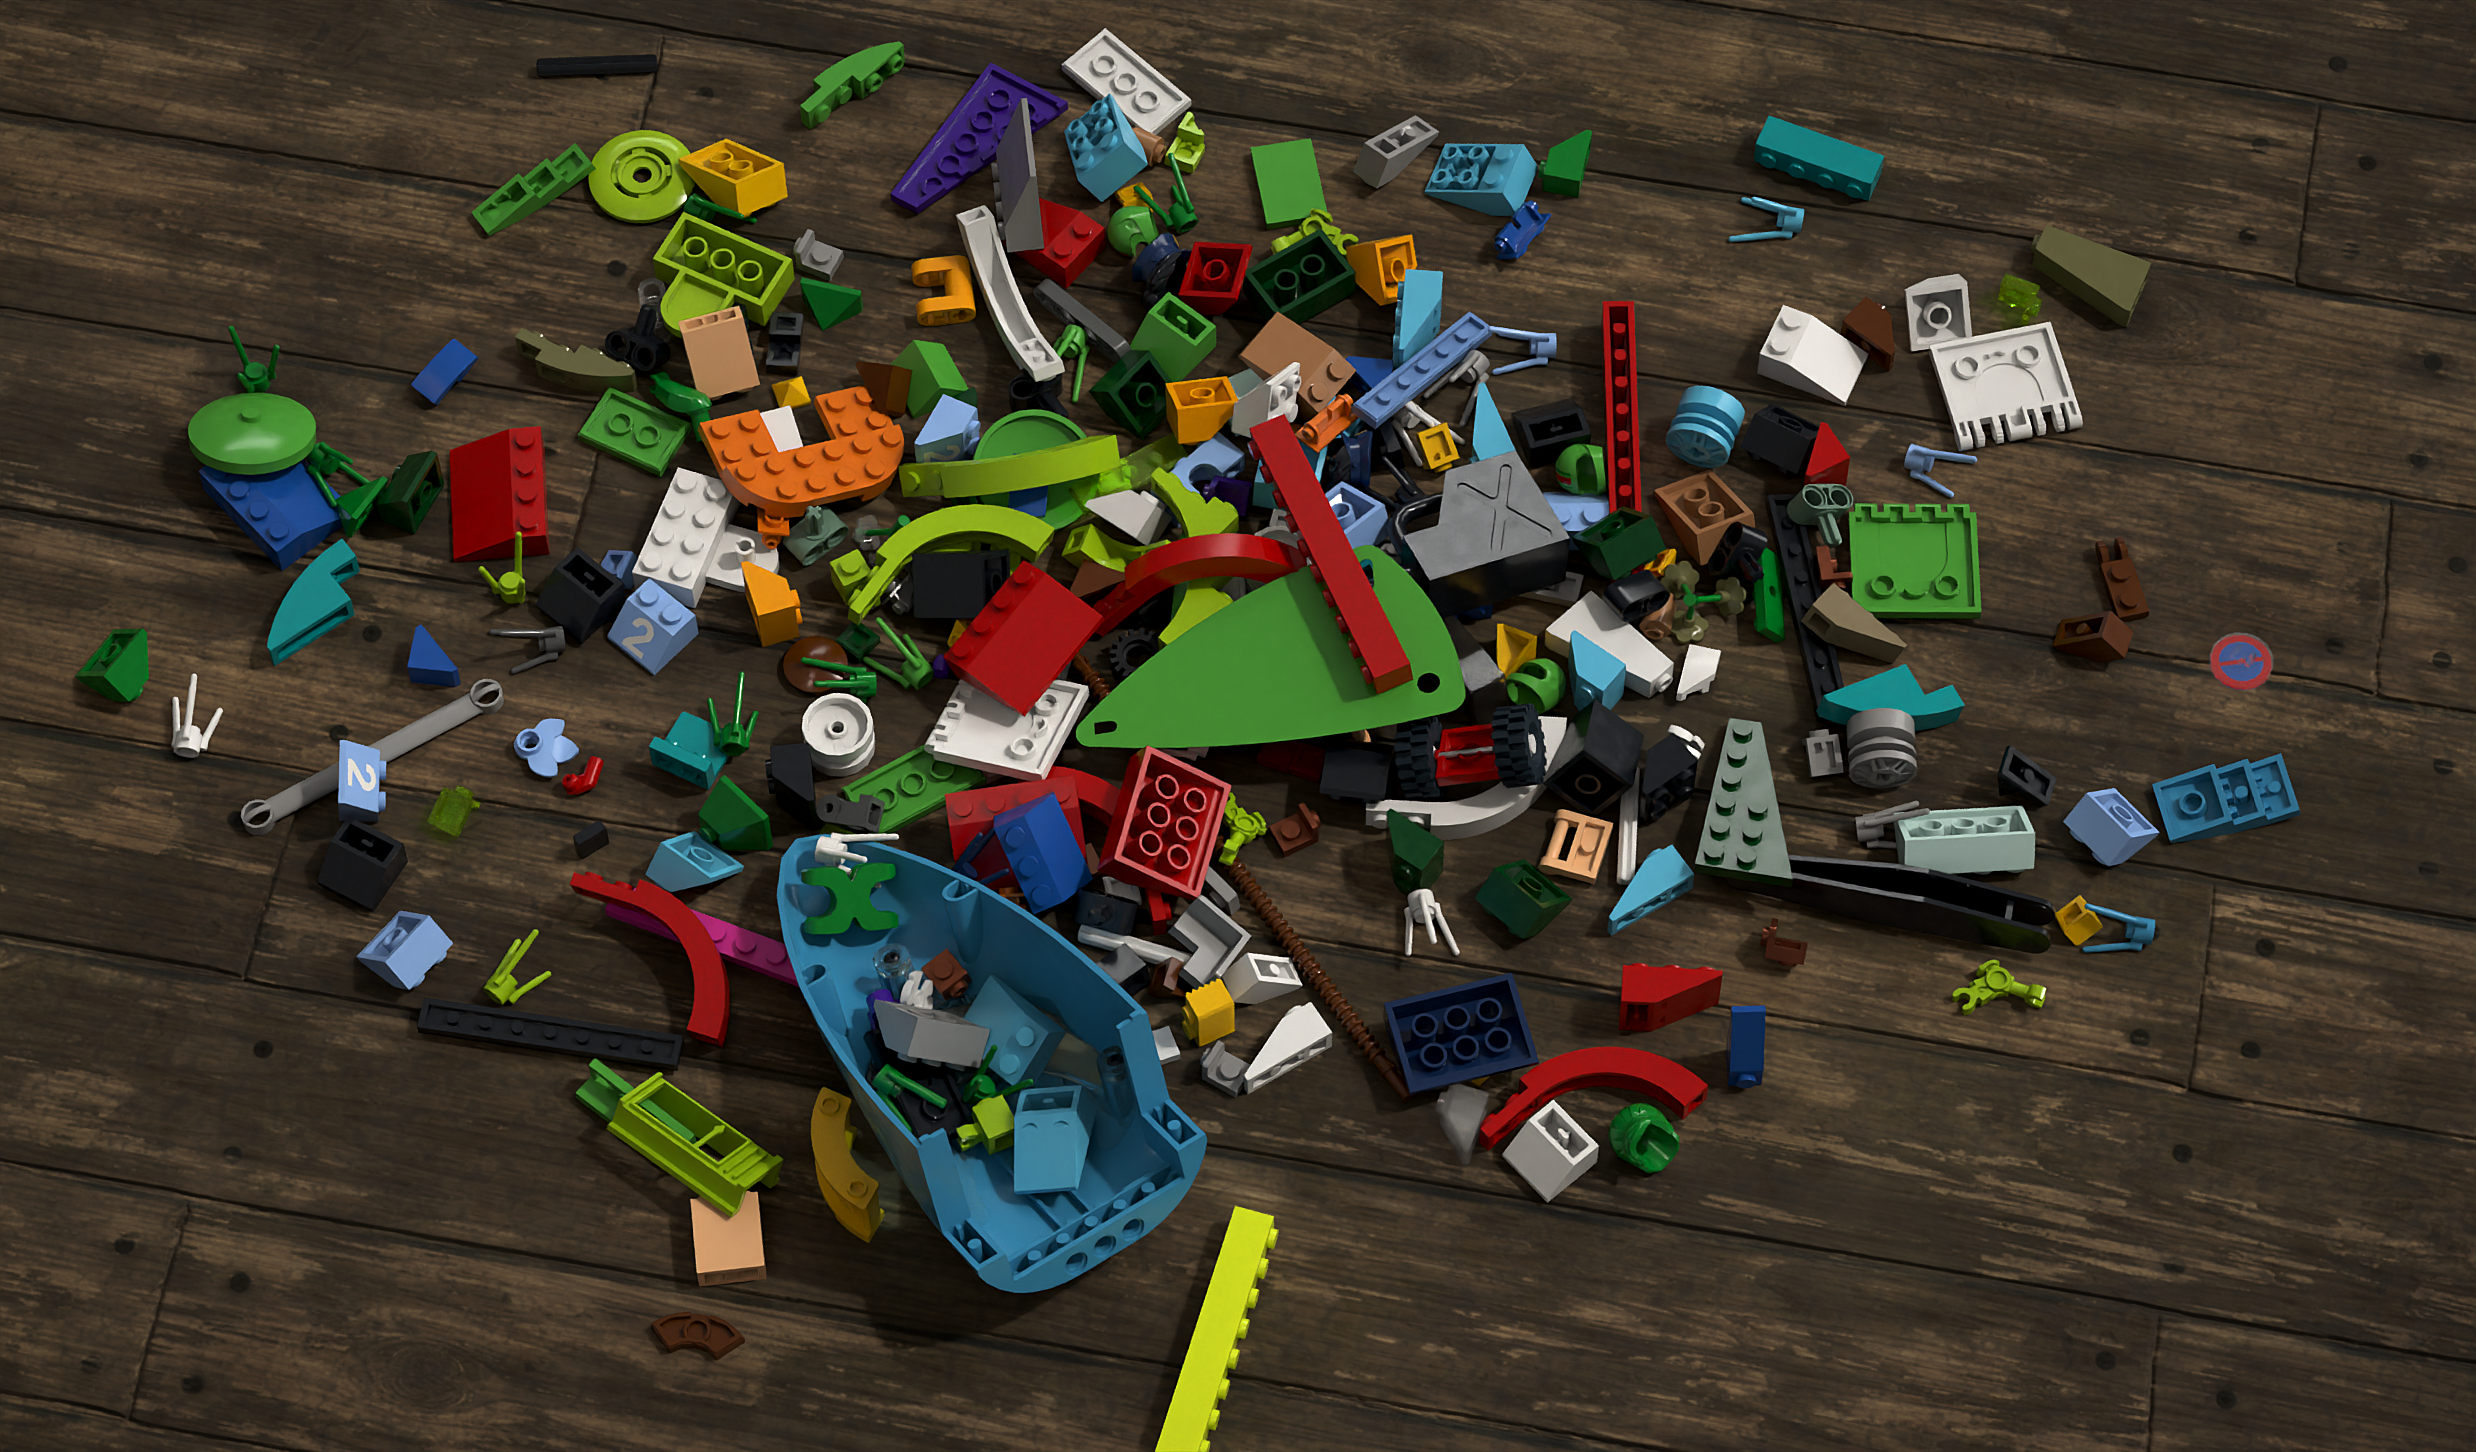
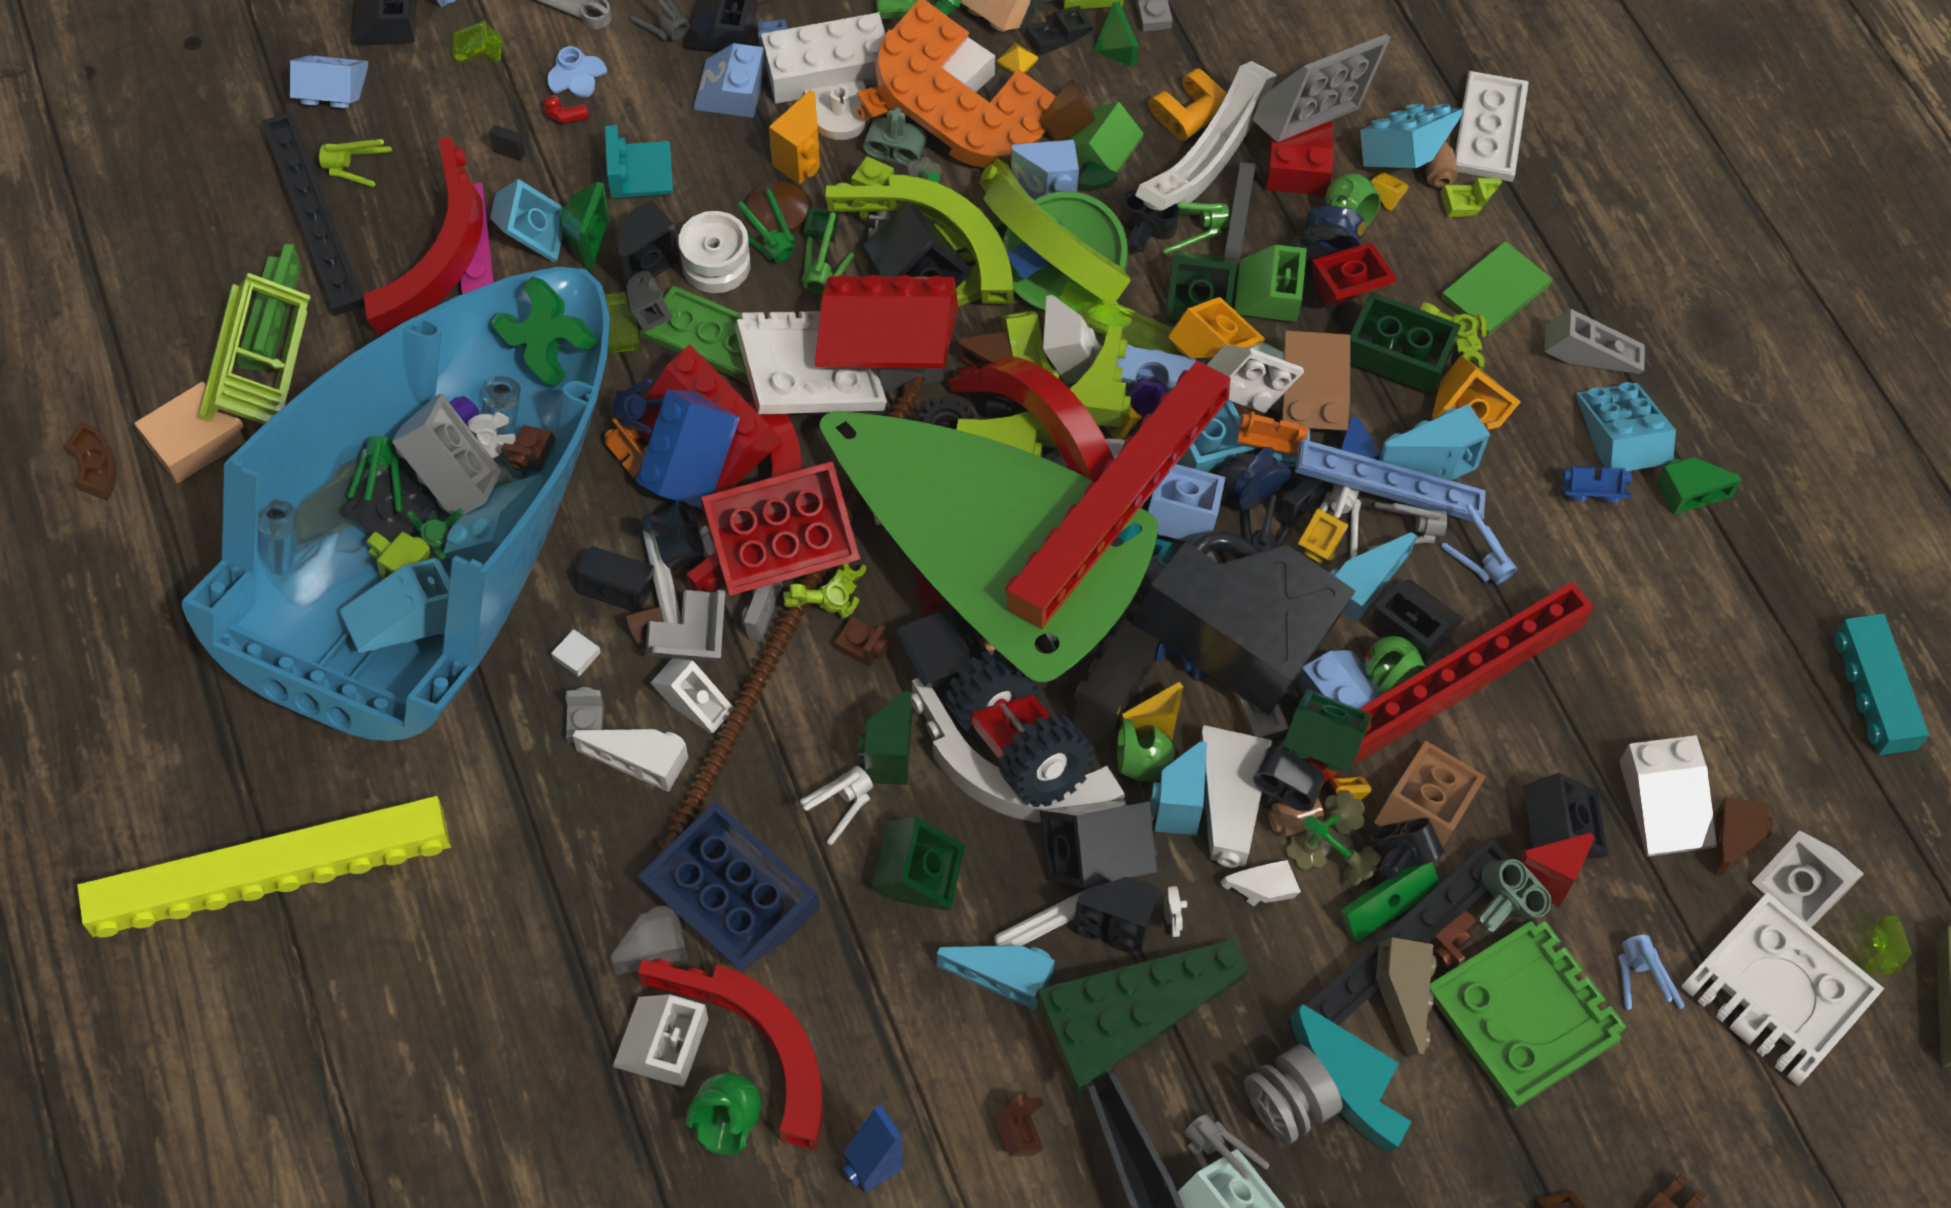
camera: 55 degrees right, 0 degrees up
green plant [707,672,759,756] -> none
white plant [815,833,899,889] -> none
dark purple wing [891,62,1068,214] -> none
green plant [1134,153,1199,234] -> none
yellow brick [1181,978,1235,1047] -> none
light nougat plate [1538,809,1613,885] -> none
red slope [1618,963,1723,1032] -> none
medium azure wheel [1666,385,1745,468] -> none
medium azure plant [1728,196,1804,242] -> none
light grey bracket [1802,729,1844,777] -> none

